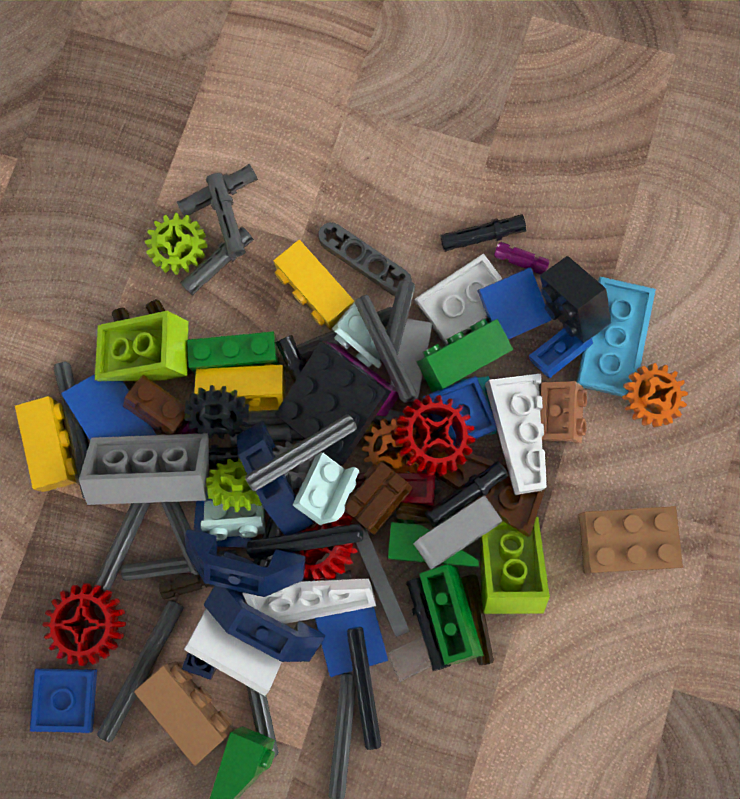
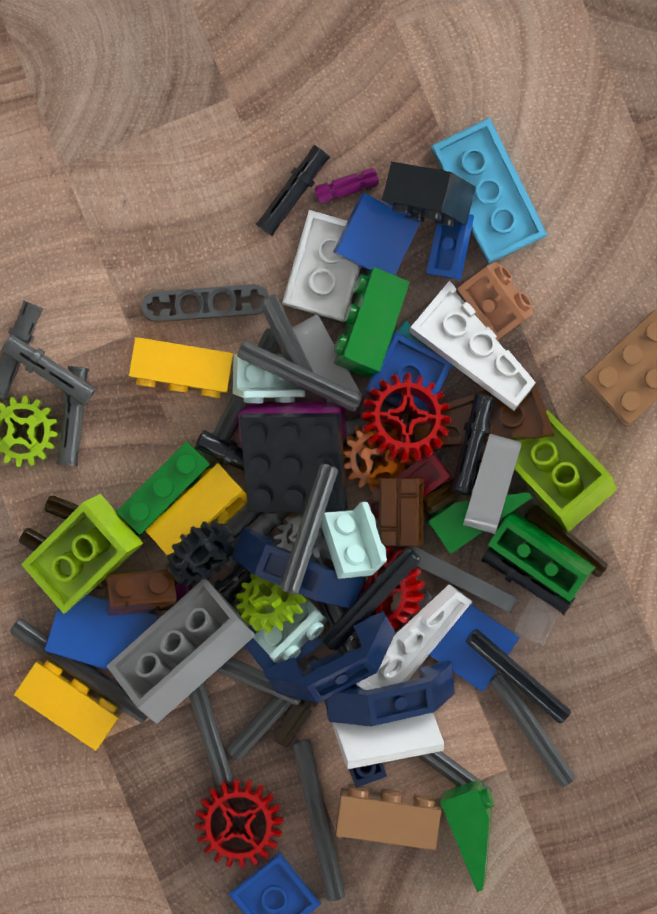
camera: 45 degrees left, 10 degrees up
orange gear [622,363,688,428] -> none

